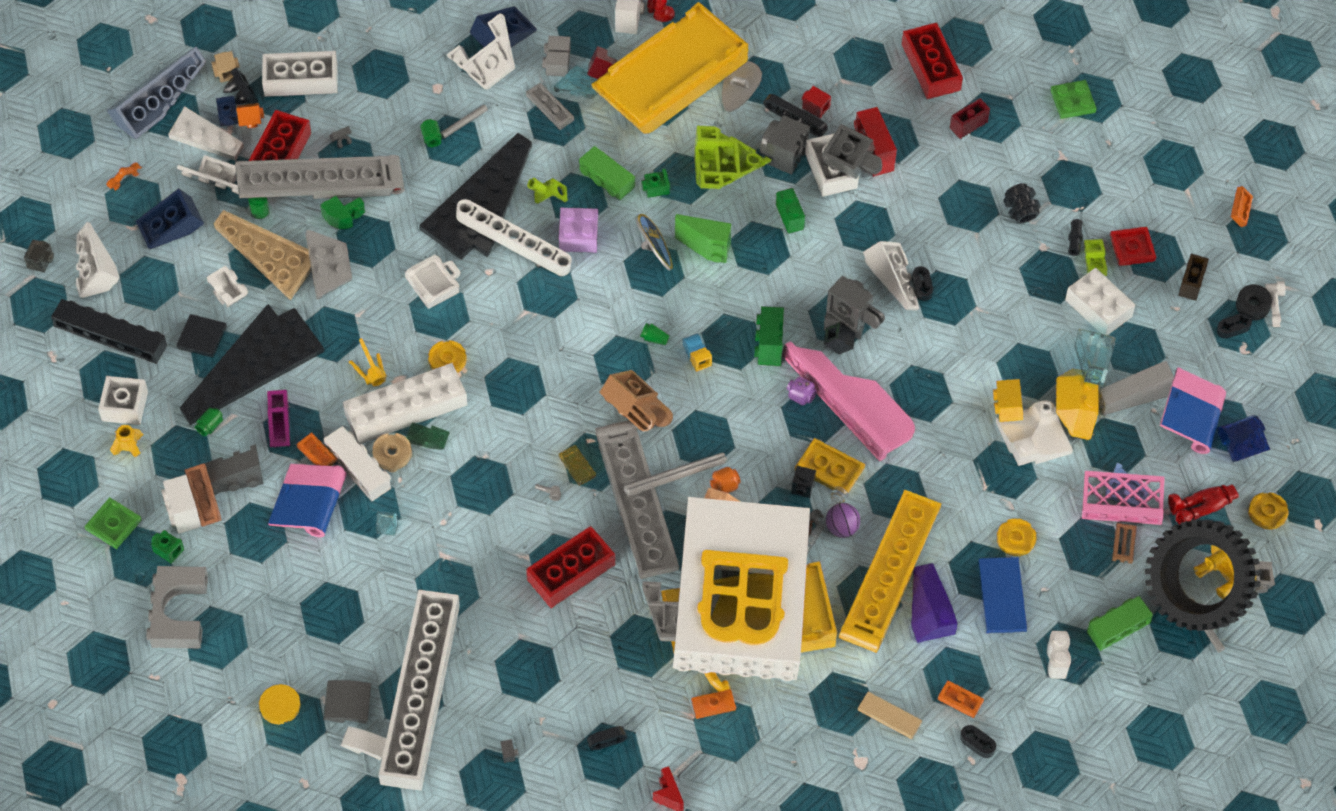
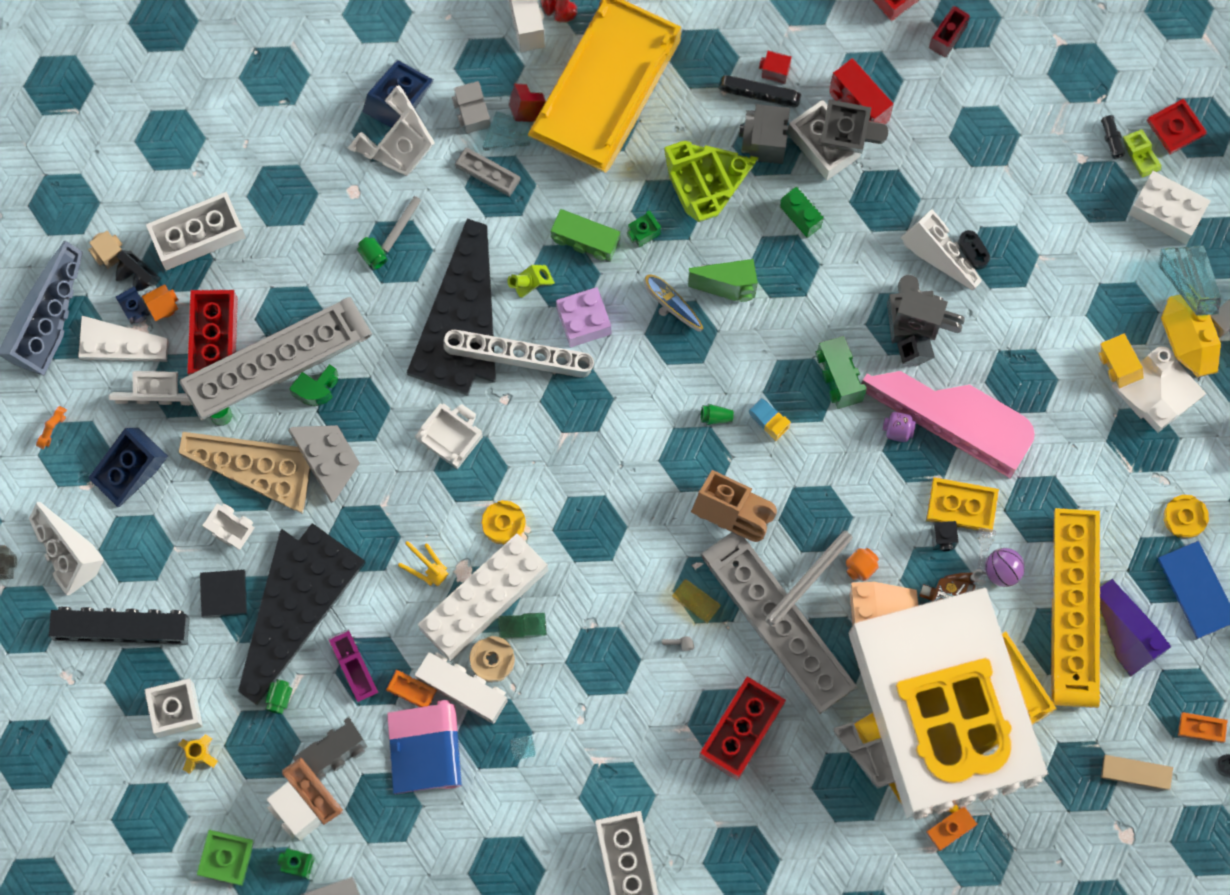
camera: 20 degrees left, 15 degrees up
dark grey tile [329,126,352,149] -> none
light grey shield [722,61,762,112] -> none
black piece [1003,183,1041,223] -> none

